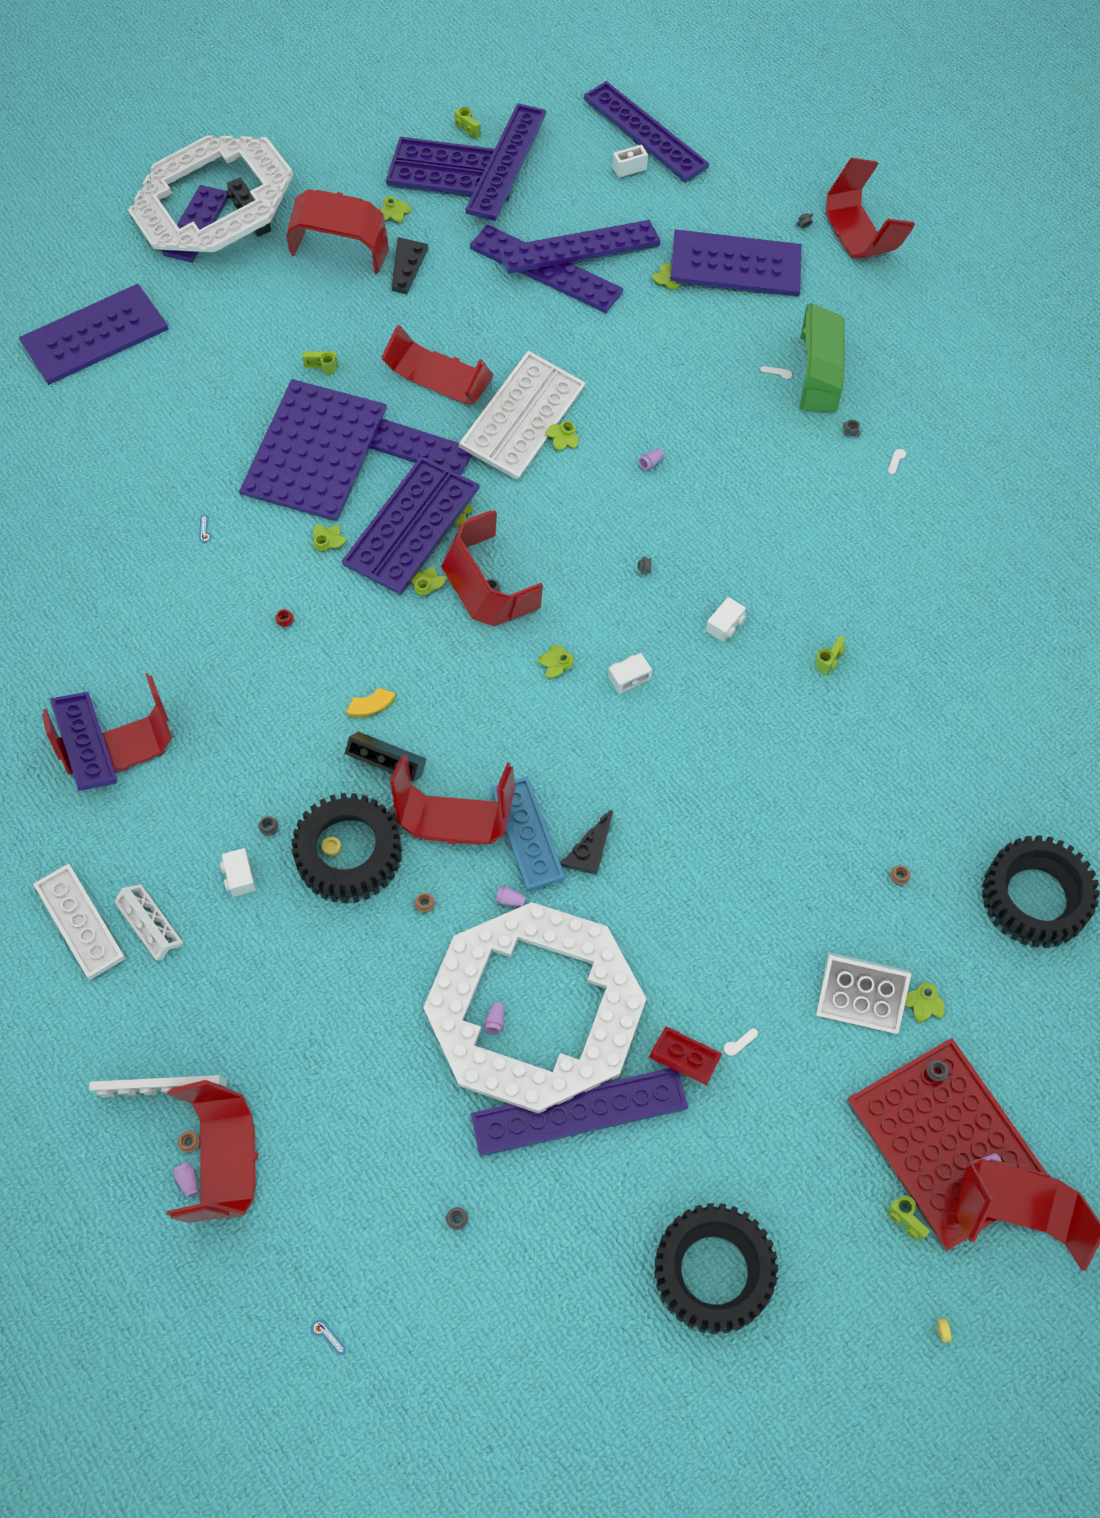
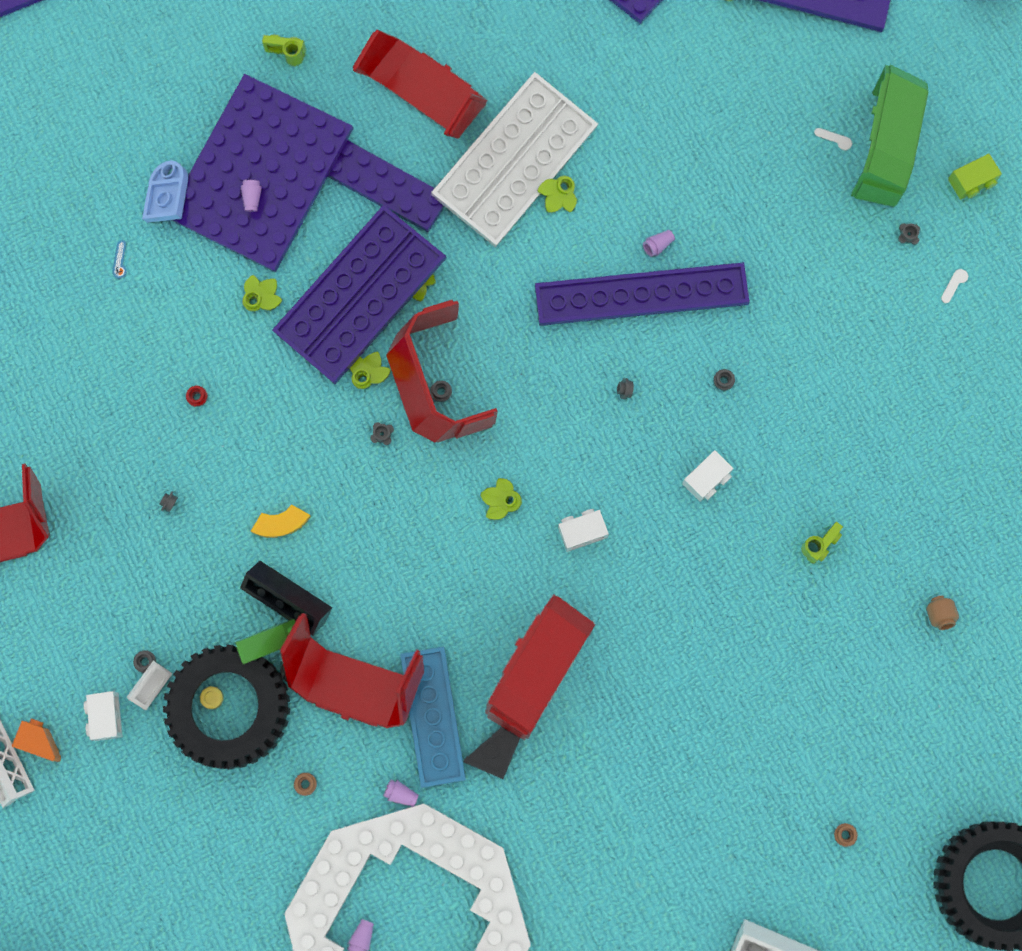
camera: 10 degrees right, 15 degrees up
none -> orange slope [11,719,61,762]
none -> white tile [126,661,173,710]
none -> light blue tile [142,161,188,223]
none -> dark grey plate [159,491,178,513]
none -> bright green slope [235,619,295,664]
none -> lavender cone [241,180,262,212]
none -> dark grey plate [370,422,394,445]
none -> red piece [485,594,595,740]
none -> dark purple plate [535,262,750,326]
none -> dark grey plate [713,369,735,391]
none -> medium nougat head [926,596,959,630]
none -> lime brick [948,154,1002,200]

